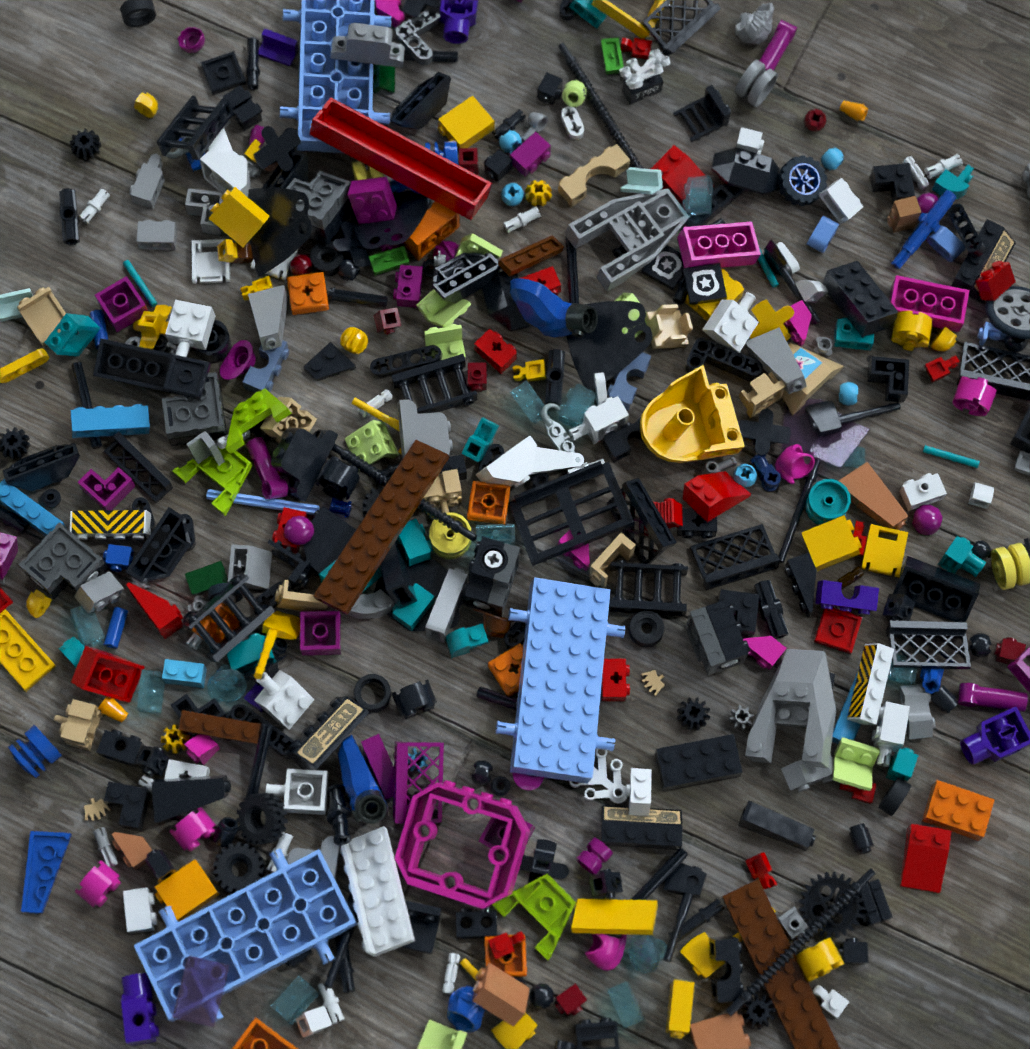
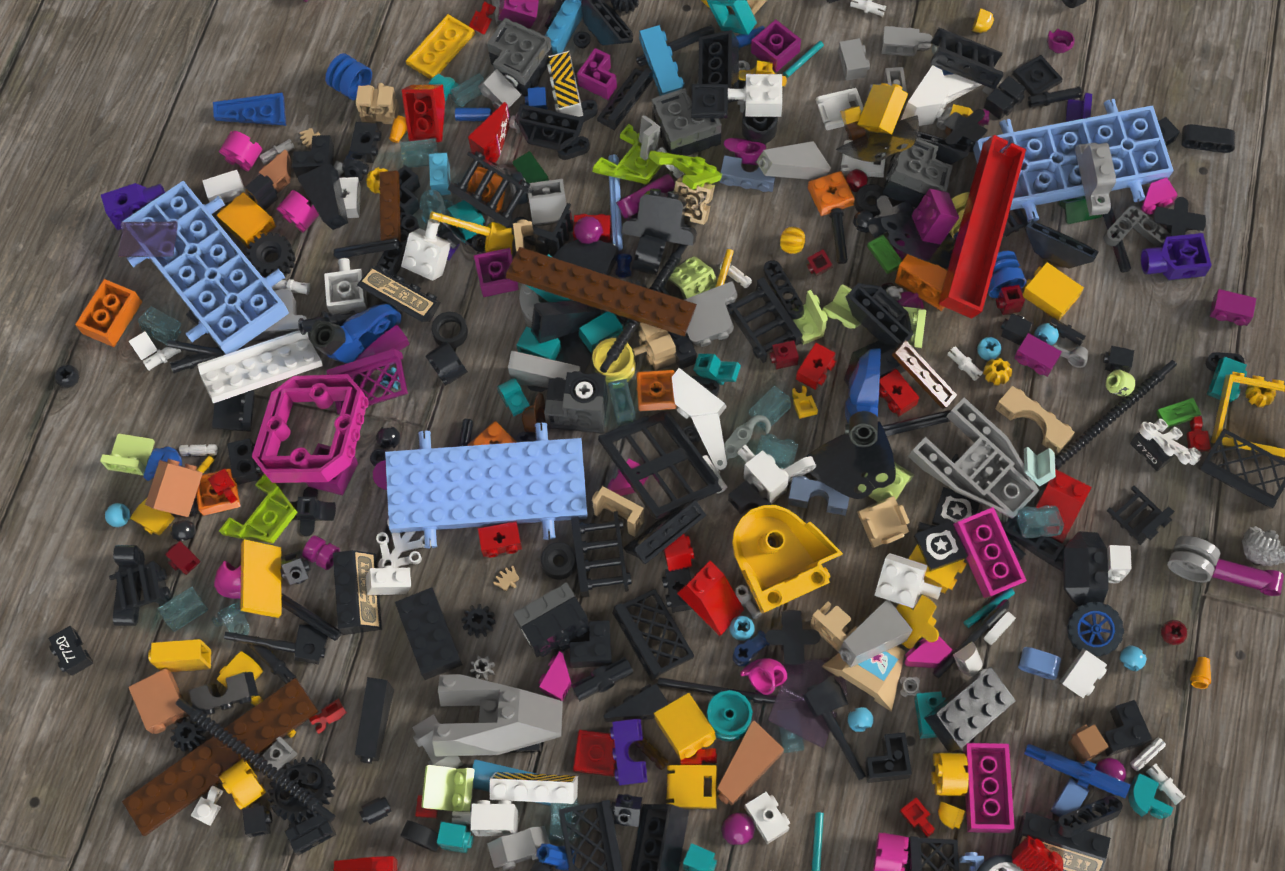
camera: 85 degrees right, 5 degrees down
yellow piece [26,589,52,618] -> none
dark pink slope [184,734,220,766] -> none
black brick [213,817,238,847] -> none
black tyre [236,793,288,845] -> none
yellow plate [240,276,273,301] -> none
black wing [303,342,356,381] -> none
magenta brick [393,265,423,308] -> none
black piece [545,349,565,406] -> none
white beam [561,106,584,140] -> none
black beam [685,337,763,382] -> none

